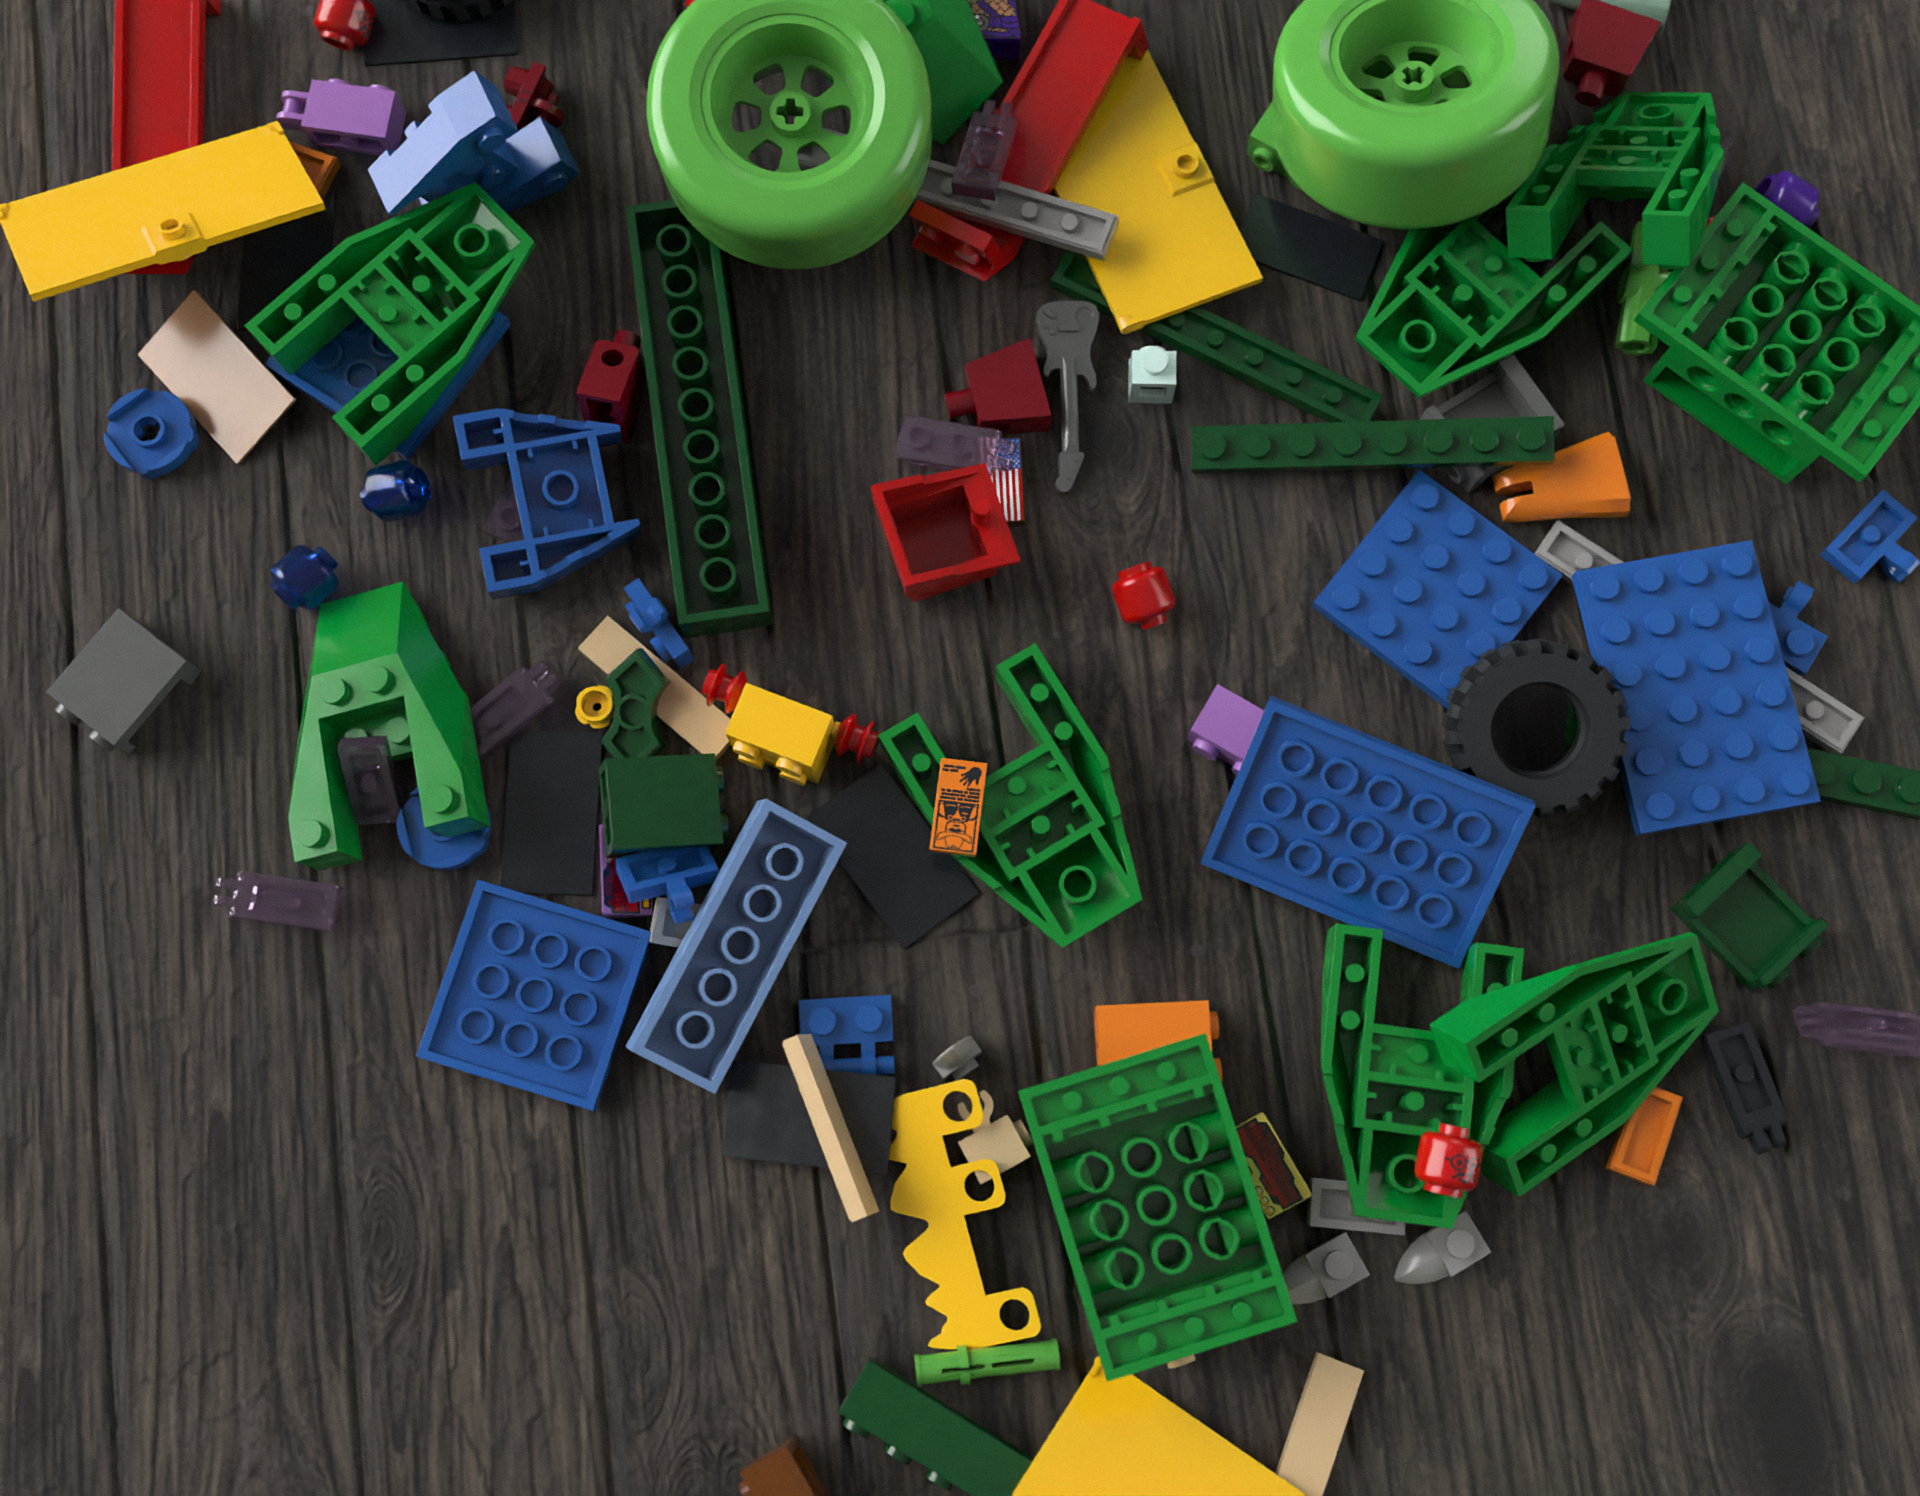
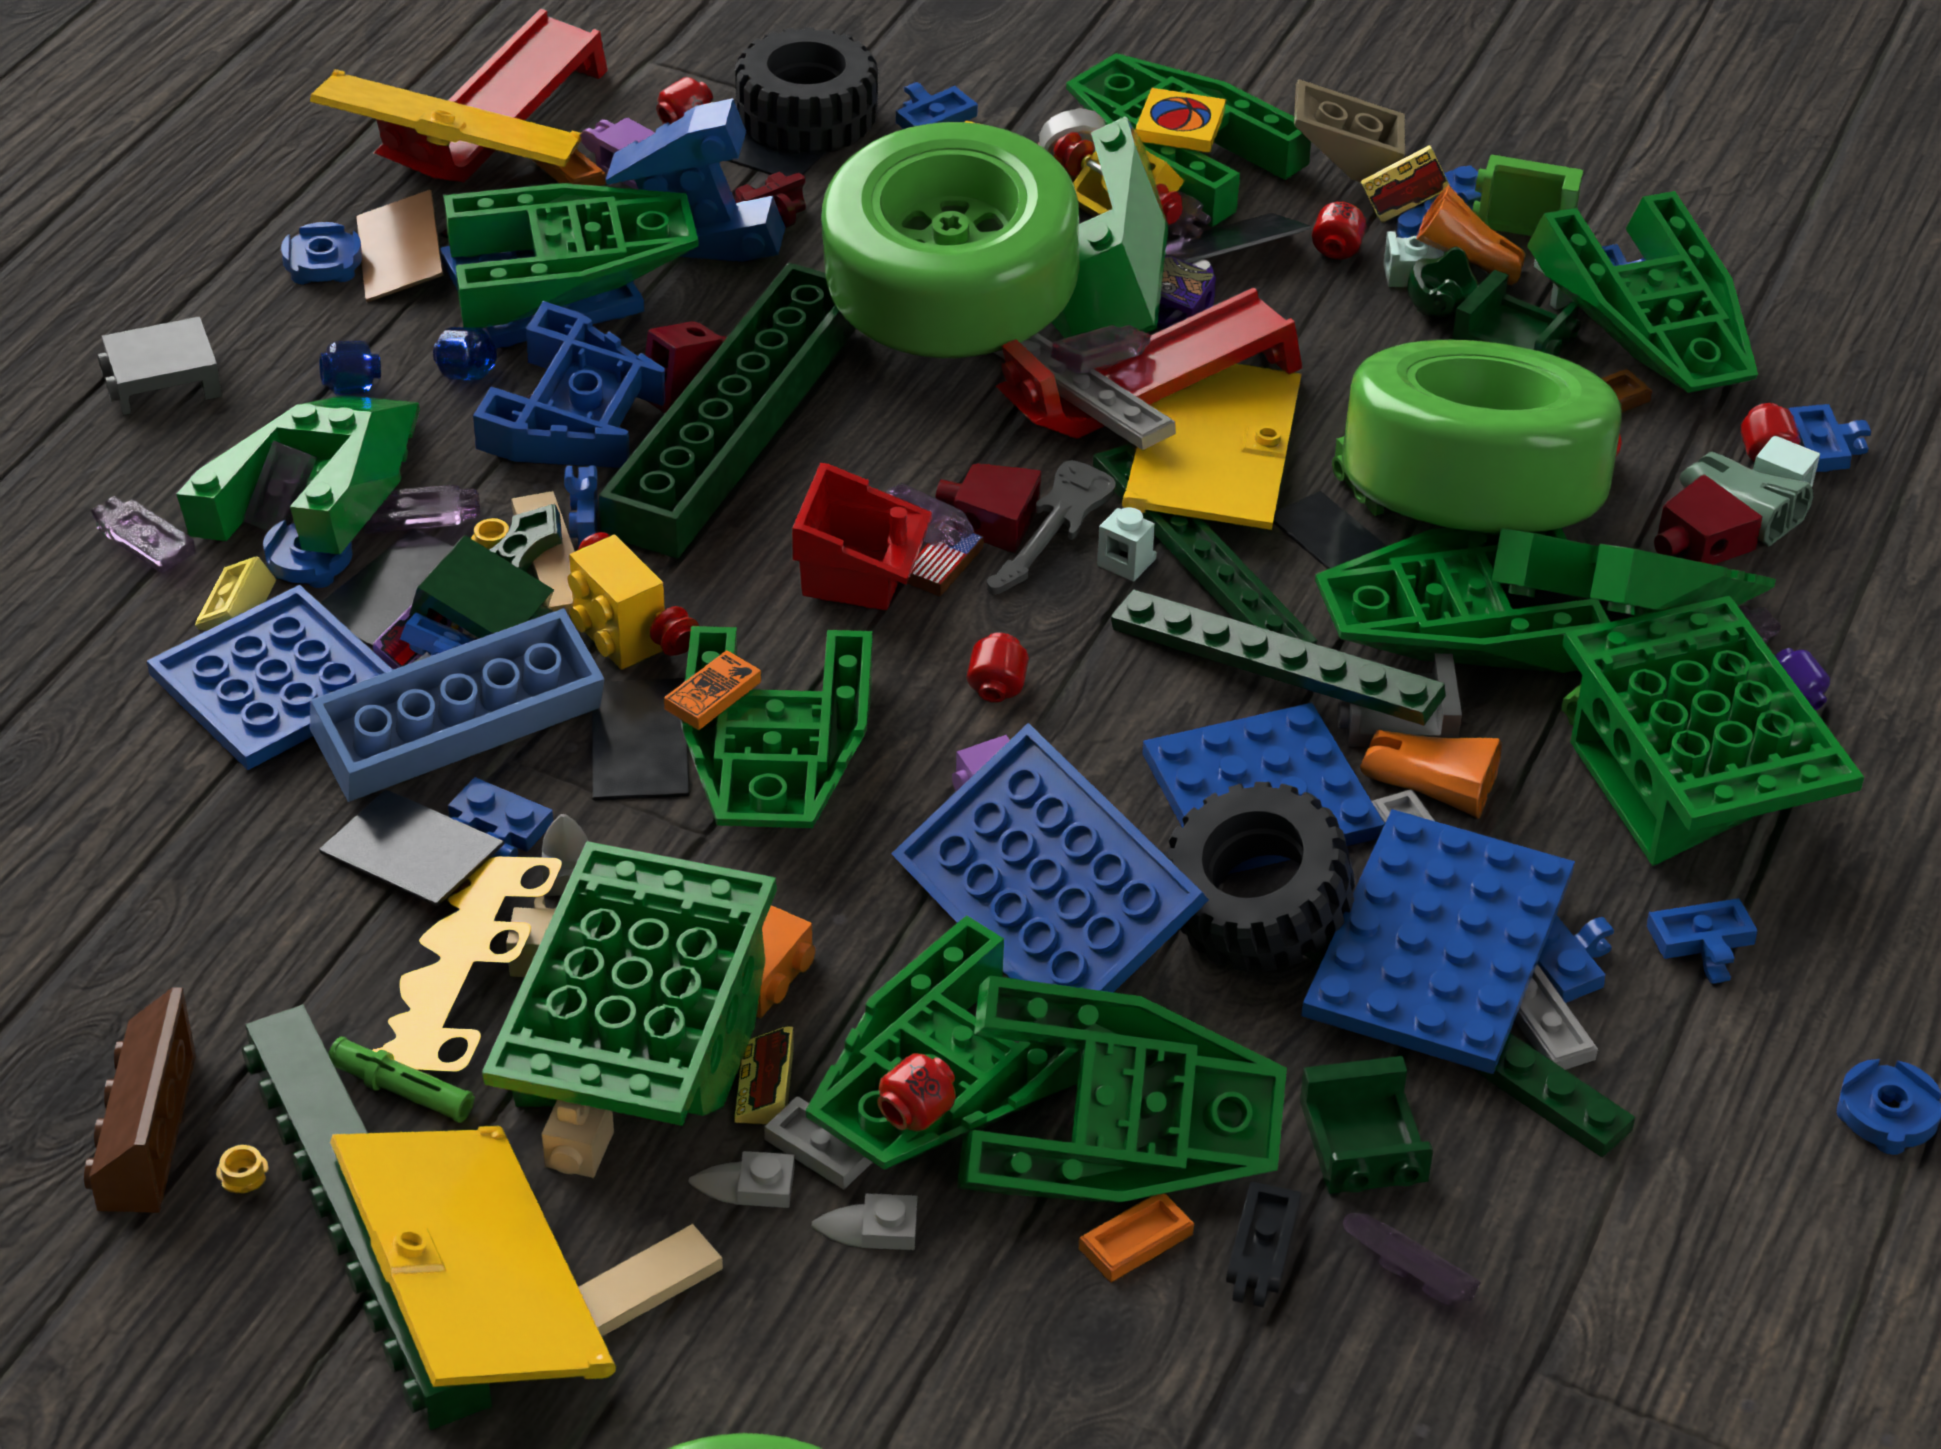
camera: 30 degrees right, 35 degrees down
tan tile [782,1034,880,1222] -> none
none -> light yellow slope [195,556,276,631]

